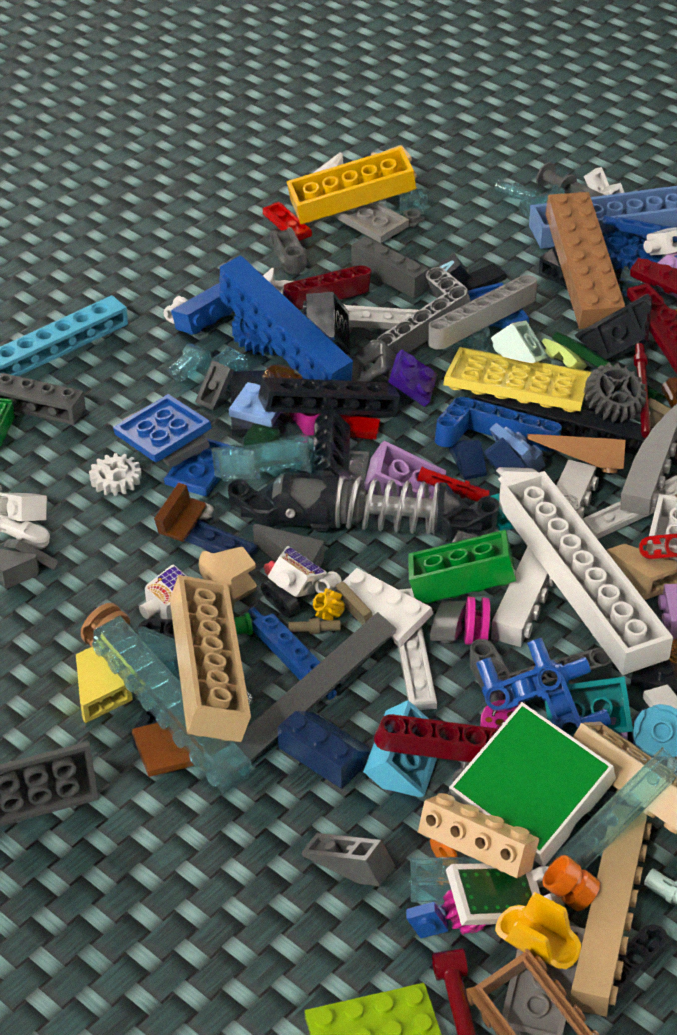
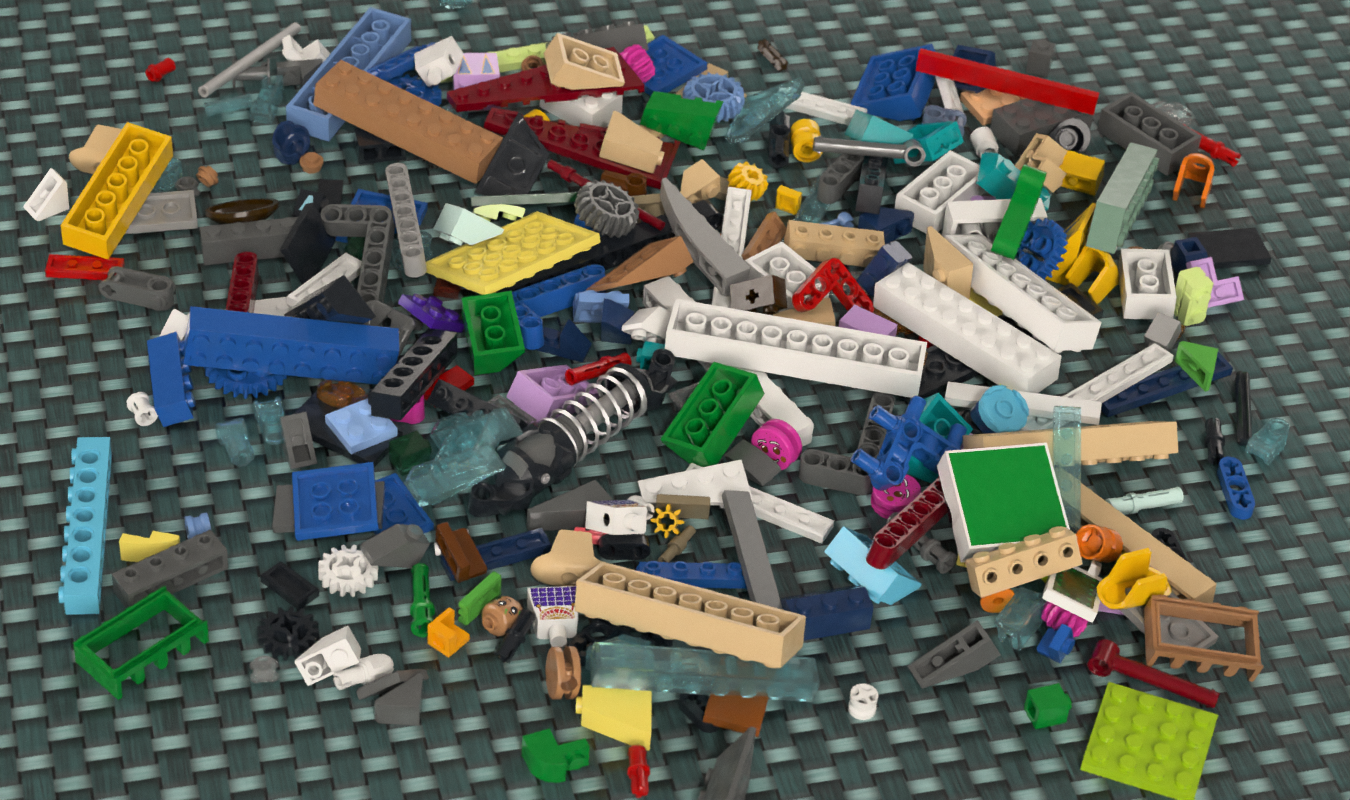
camera: 60 degrees left, 0 degrees up
none -> light yellow slope [119,531,180,562]
none -> red pin [146,57,176,82]
none -> medium blue wheel [184,512,211,539]
none -> medium nougat plate [196,166,219,188]
none -> light grey piece [198,22,301,97]
none -> dark brown dish [205,198,279,225]
none -> black gear [257,606,320,661]
none -> black tile [260,561,319,610]
none -> dark blue hair [272,120,310,165]
none -> black tile [280,202,336,285]
none -> medium nougat plate [300,152,324,174]
none -> dark grey slope [360,524,430,568]
none -> green pin [410,563,435,637]
none -> light orange panel [428,607,470,658]
none -> bright green tile [458,571,501,626]
none -> green slope [461,291,525,375]
none -> medium nougat head [482,596,522,636]
none -> black axle [494,609,535,663]
none -> green brick [522,729,590,783]
none -> red axle [627,745,650,798]
none -> brick [730,275,787,315]
none -> white wheel [848,684,878,720]
none -> green brick [1024,683,1072,730]

